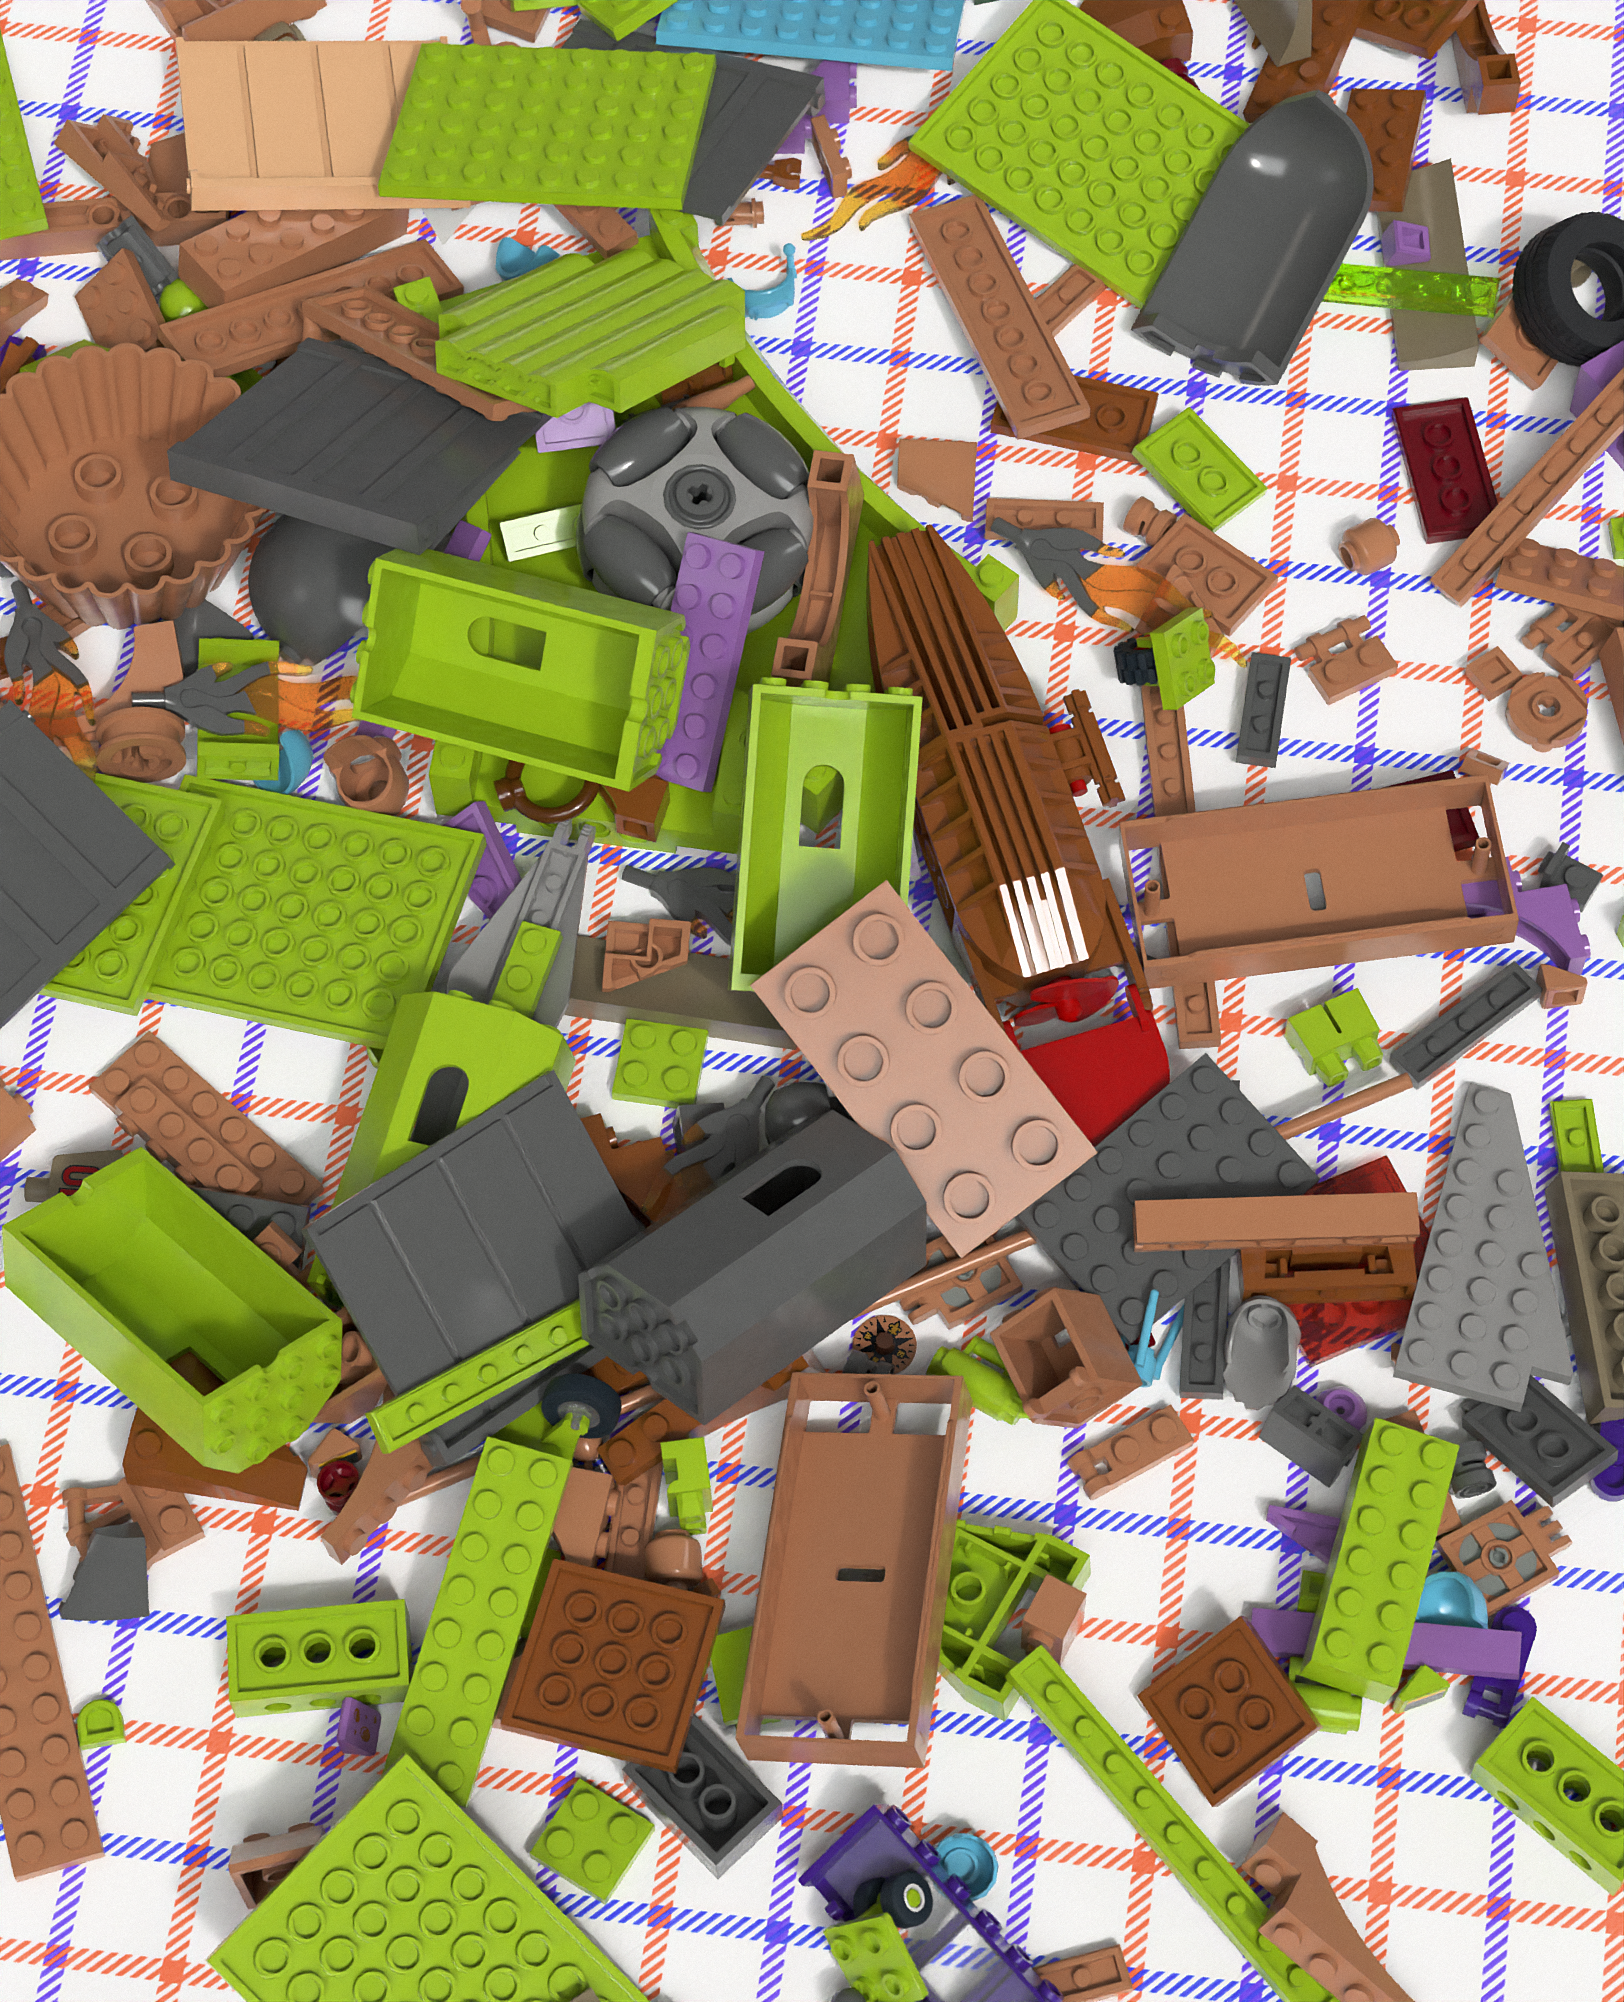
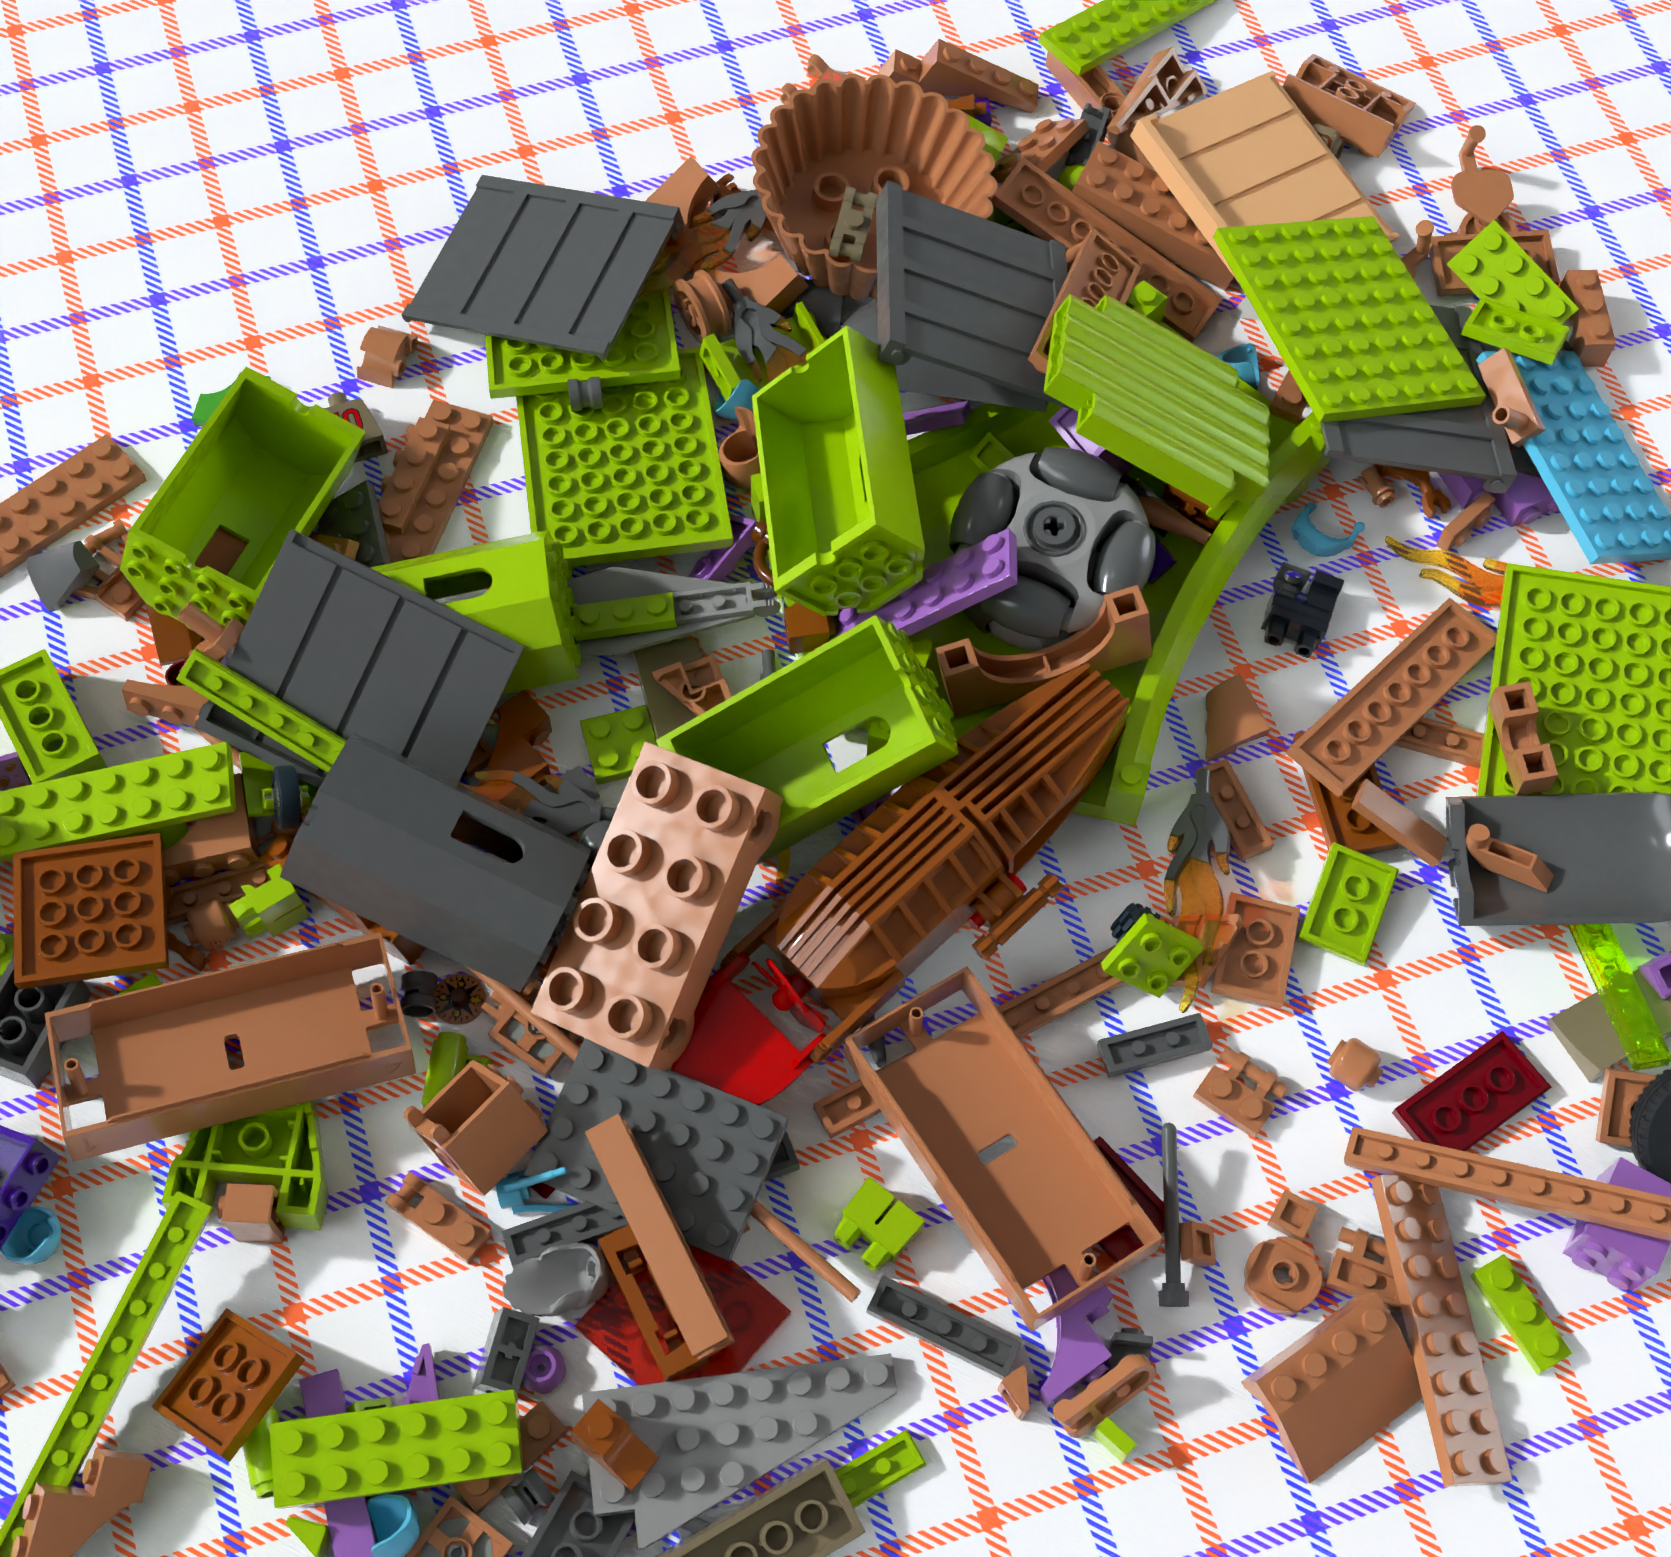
camera: 60 degrees right, 0 degrees up
nougat wheel [1123,496,1177,547] -> none
none -> nougat piece [177,602,245,672]
none -> dark grey wheel [568,376,603,412]
none -> dark orange arch [571,1399,659,1492]
none -> dark tan plate [828,186,878,263]
none -> nougat plate [1053,1354,1156,1438]
none -> dark grey piece [1158,1122,1190,1307]
none -> black hips [1260,562,1345,658]
none -> nougat tile [1351,779,1447,867]
none -> nougat piece [1466,824,1554,893]
none -> nougat piece [1477,348,1546,447]
none -> nougat arch [1489,681,1558,795]

